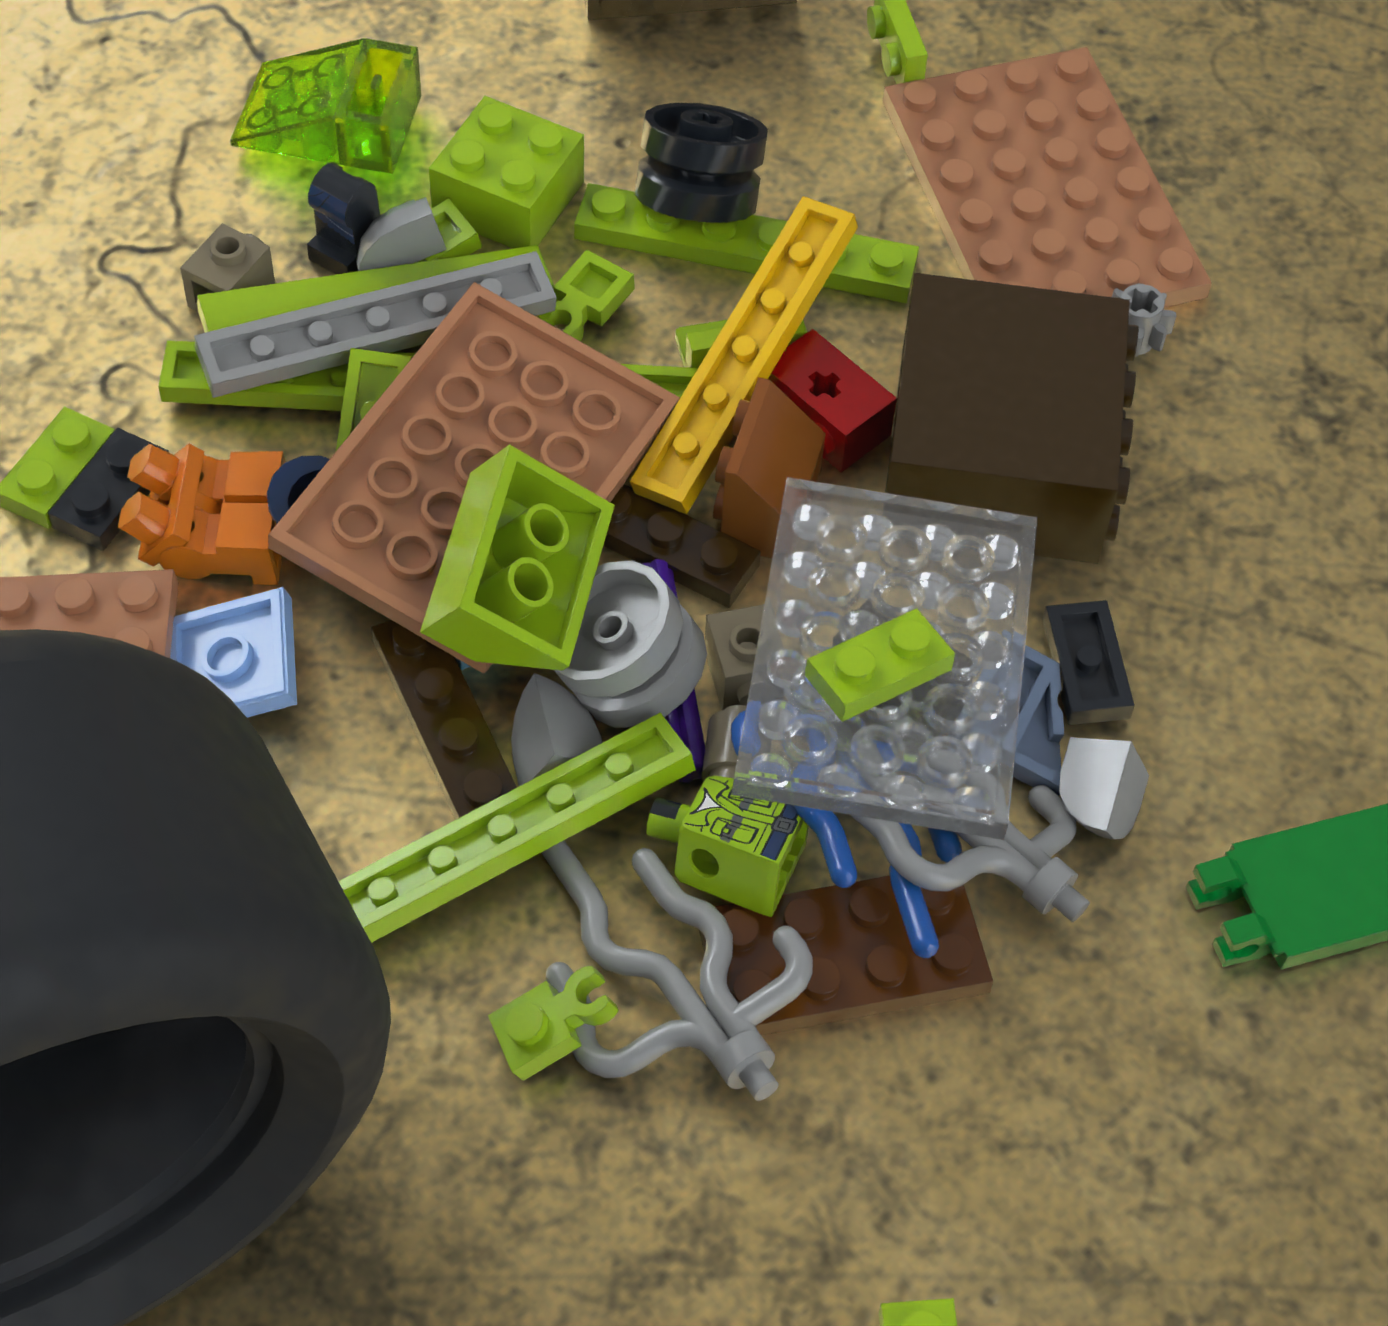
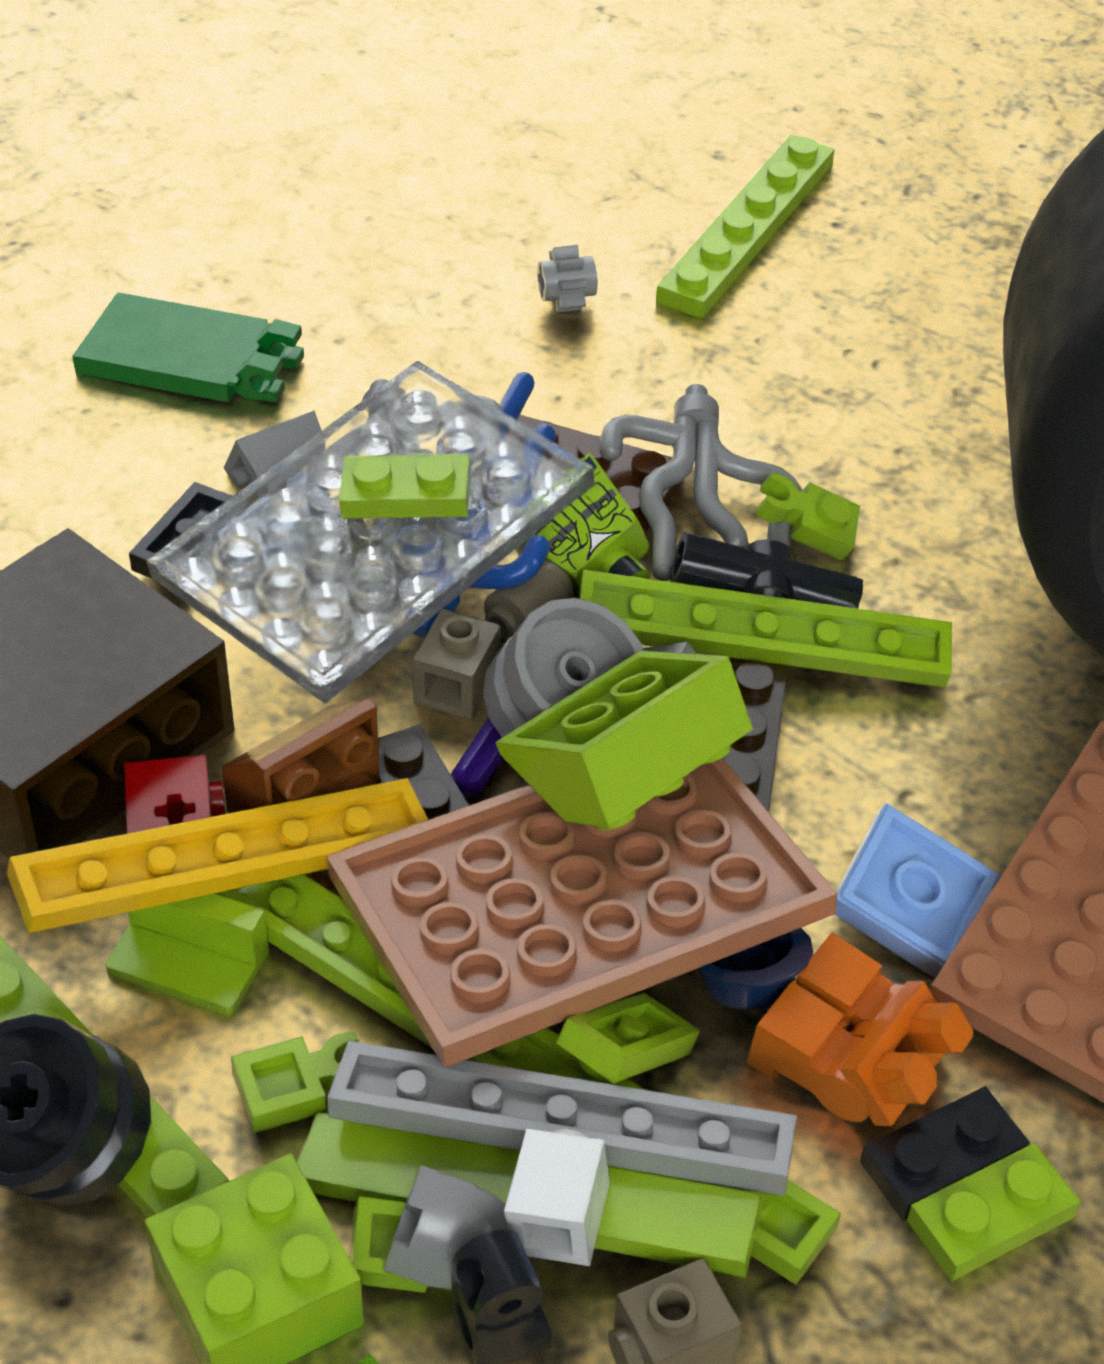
camera: 145 degrees left, 10 degrees down
none -> white brick [504,1129,610,1266]
none -> light grey gear [537,244,598,313]
none -> black piece [670,532,863,609]

